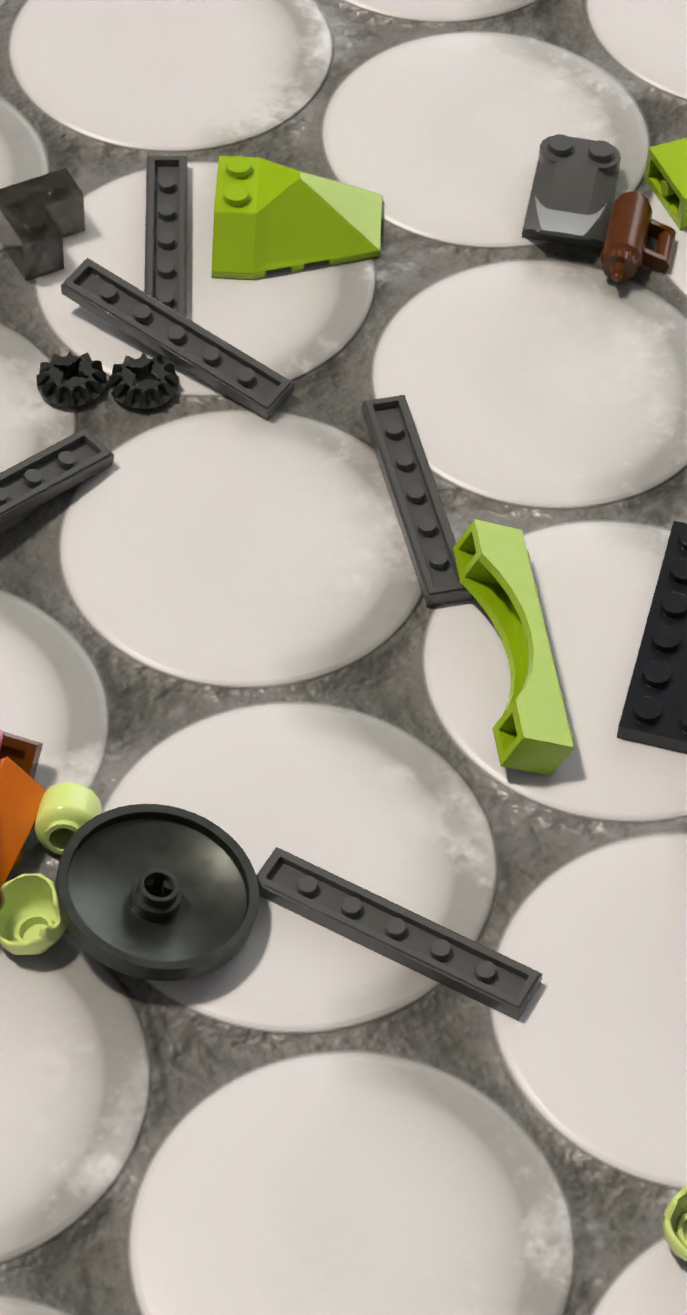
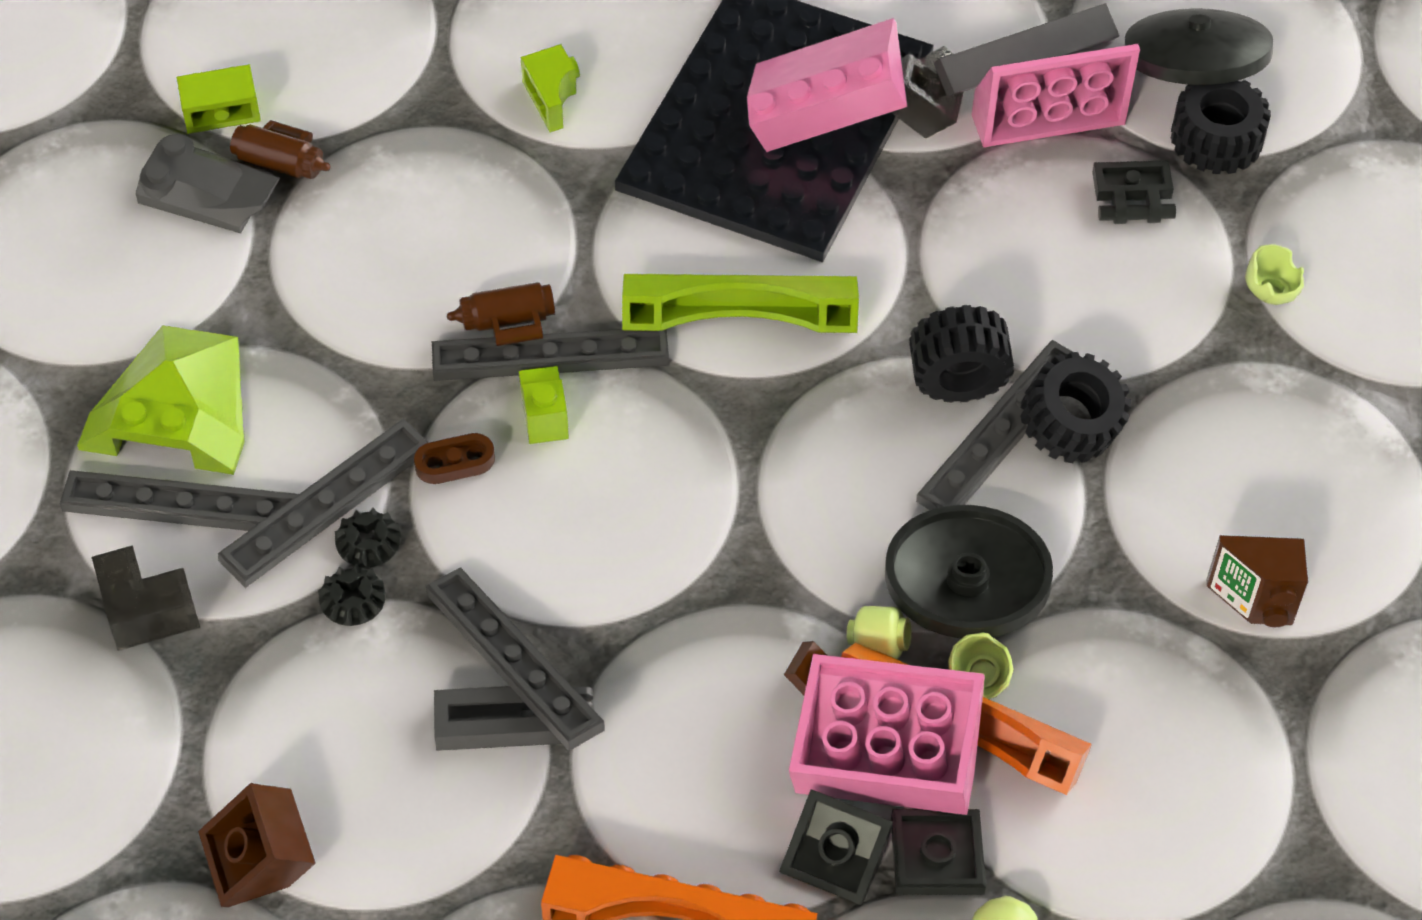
camera: 80 degrees left, 5 degrees up
none -> reddish brown plate [414,433,495,484]
none -> reddish brown piece [447,282,555,346]
none -> lime arch [518,366,569,444]
none -> black tyre [909,305,1014,403]
none -> black tyre [1020,352,1131,463]
none -> reddish brown slope [1206,535,1308,628]

